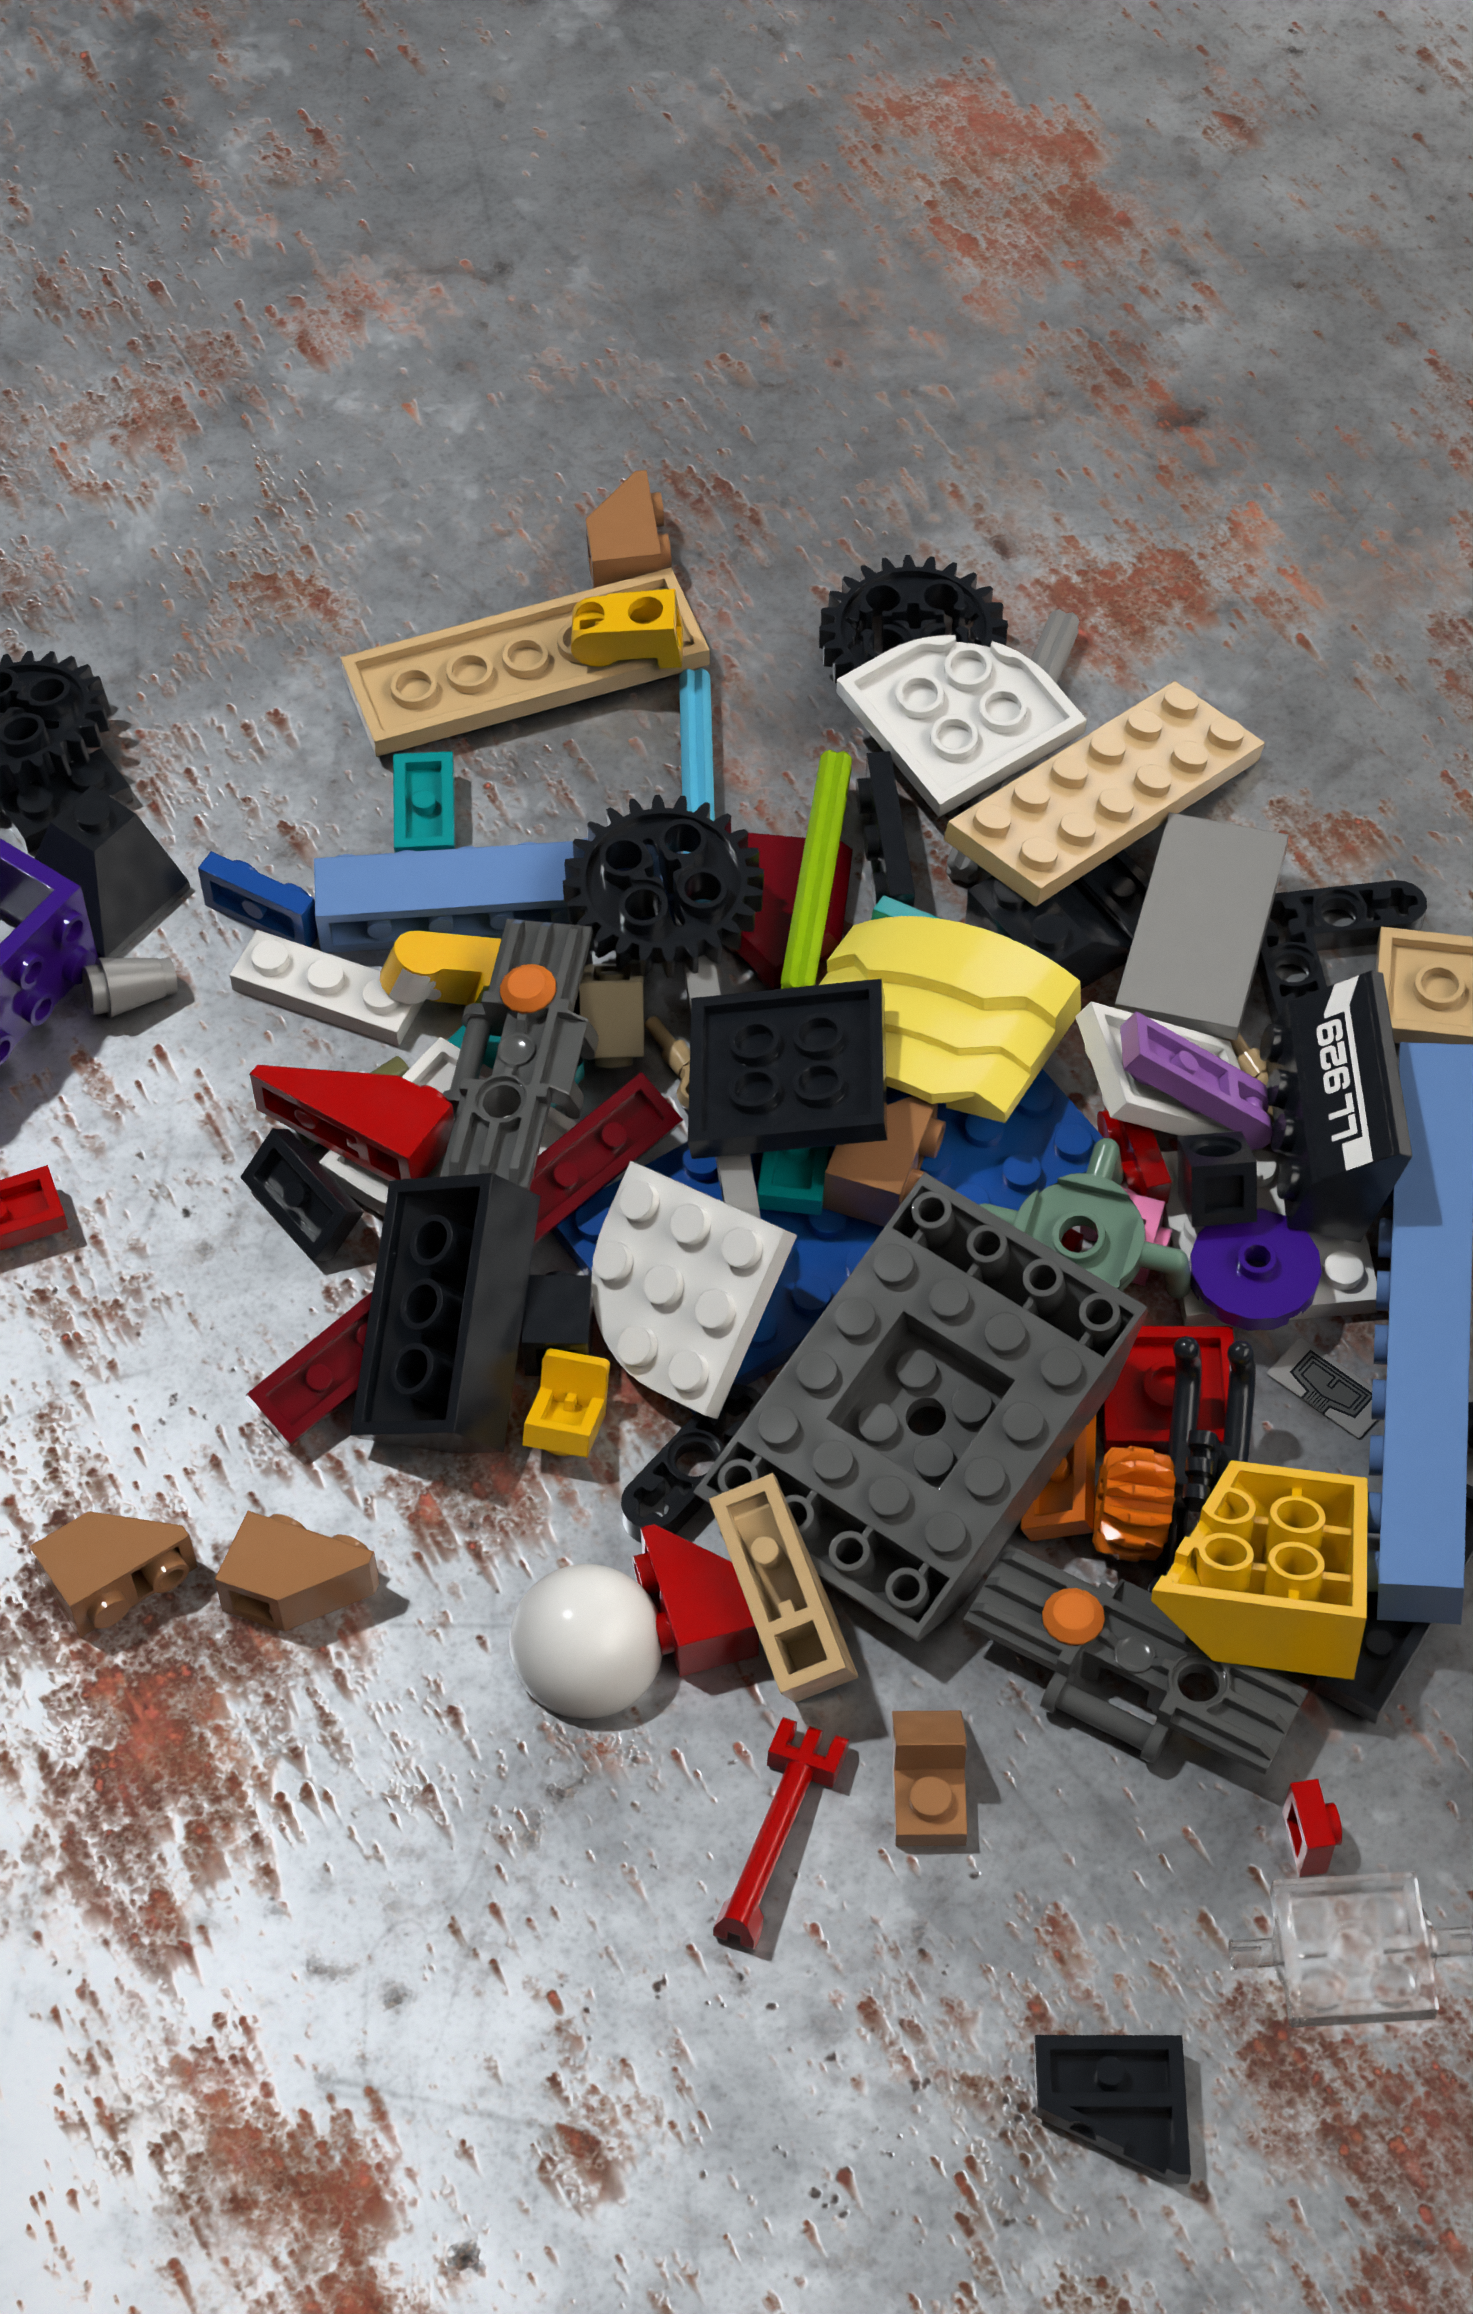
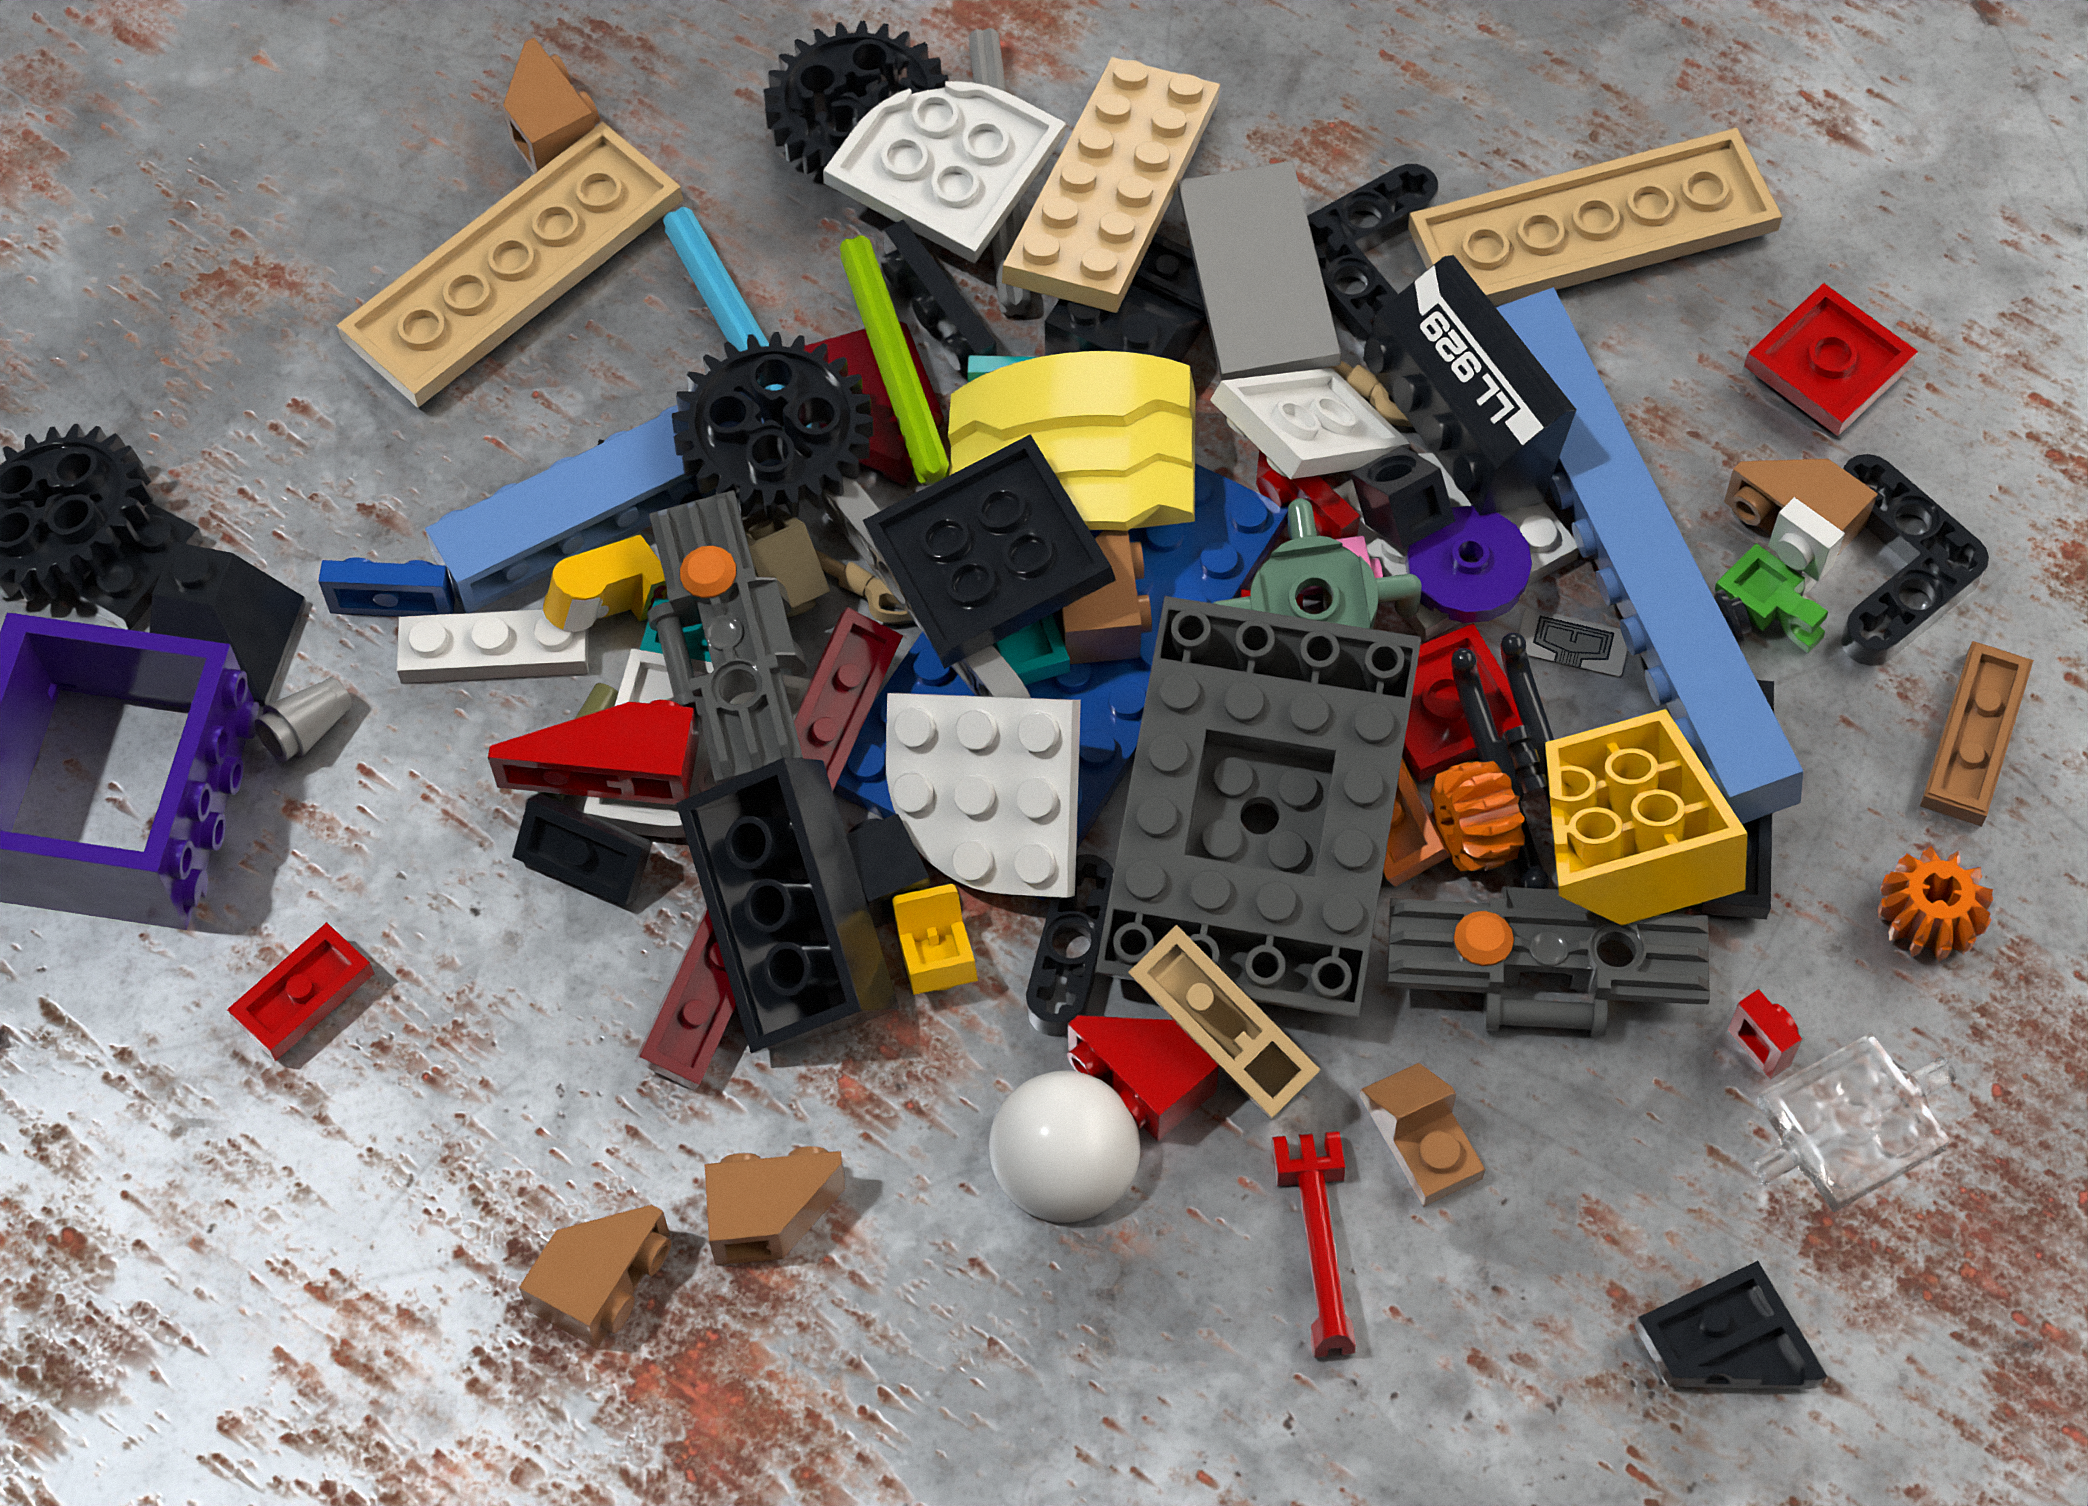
camera: 25 degrees left, 5 degrees up
teal plate [393,751,456,853] -> none
yellow leg [571,589,683,669] -> none
medium lavender plate [1120,1011,1273,1150] -> none

